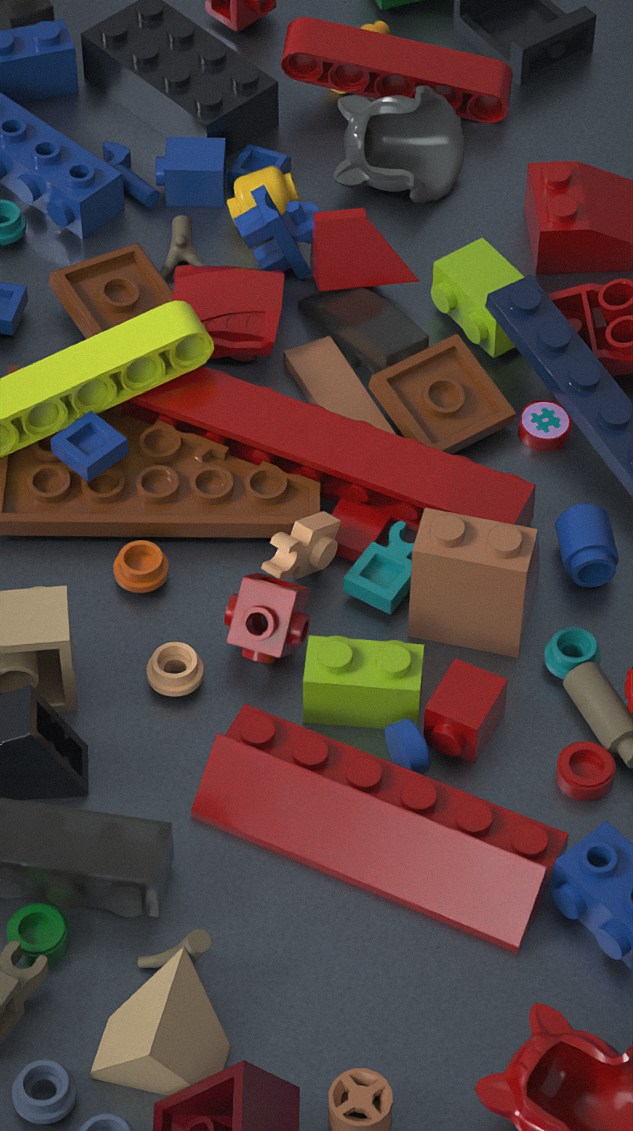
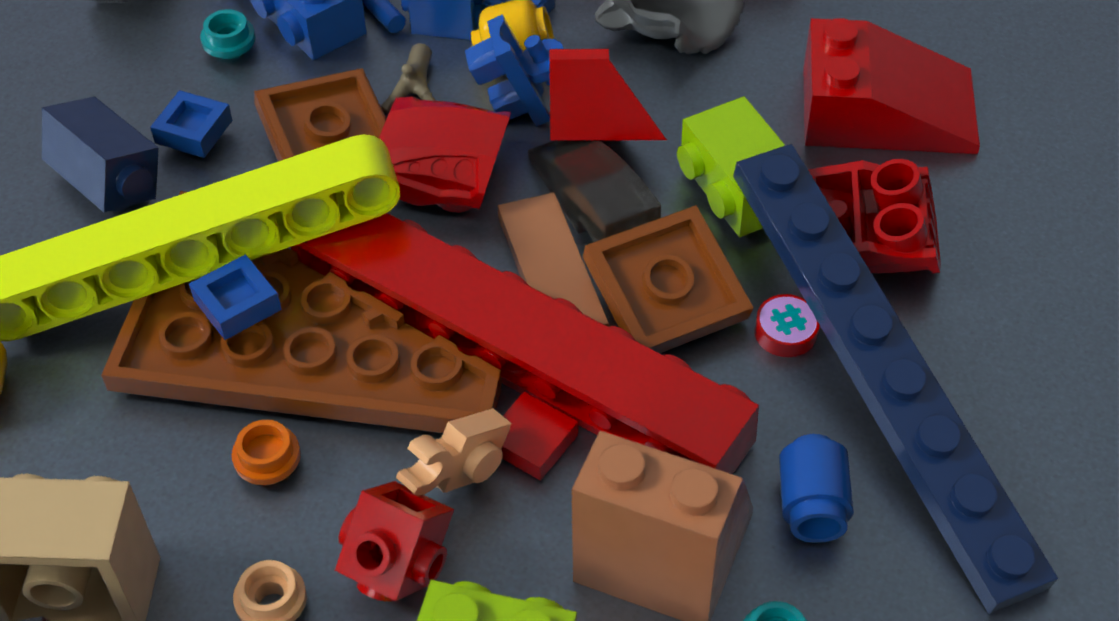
camera: 10 degrees right, 0 degrees up
teal plate [343,521,414,615] -> none

